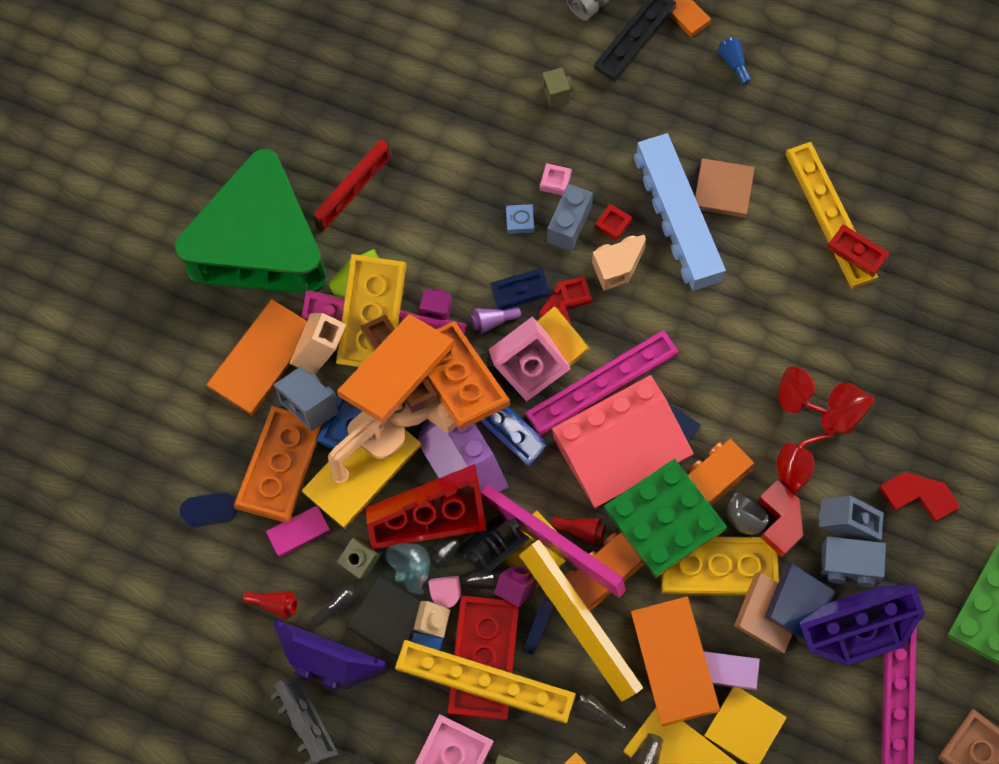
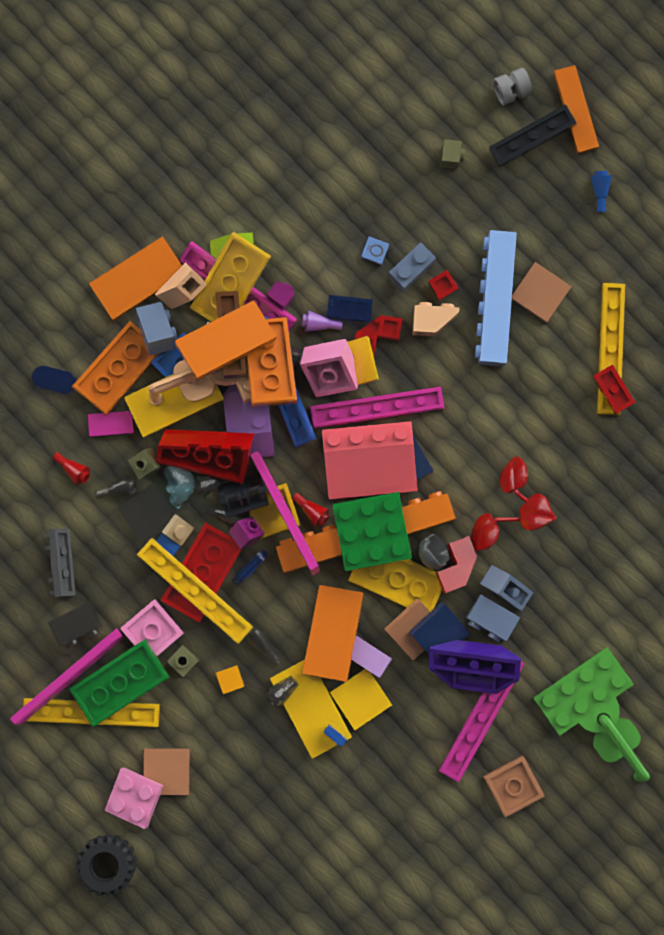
camera: 20 degrees right, 15 degrees up
green brick [175,149,327,294] -> none
dark purple wedge [274,620,388,691] -> none
red tile [313,139,390,231] -> none
bright pink tile [428,576,461,608] -> none
yellow tile [519,540,643,702] -> none
bright pink tile [540,163,572,195] -> none
red tile [879,472,960,523] -> none

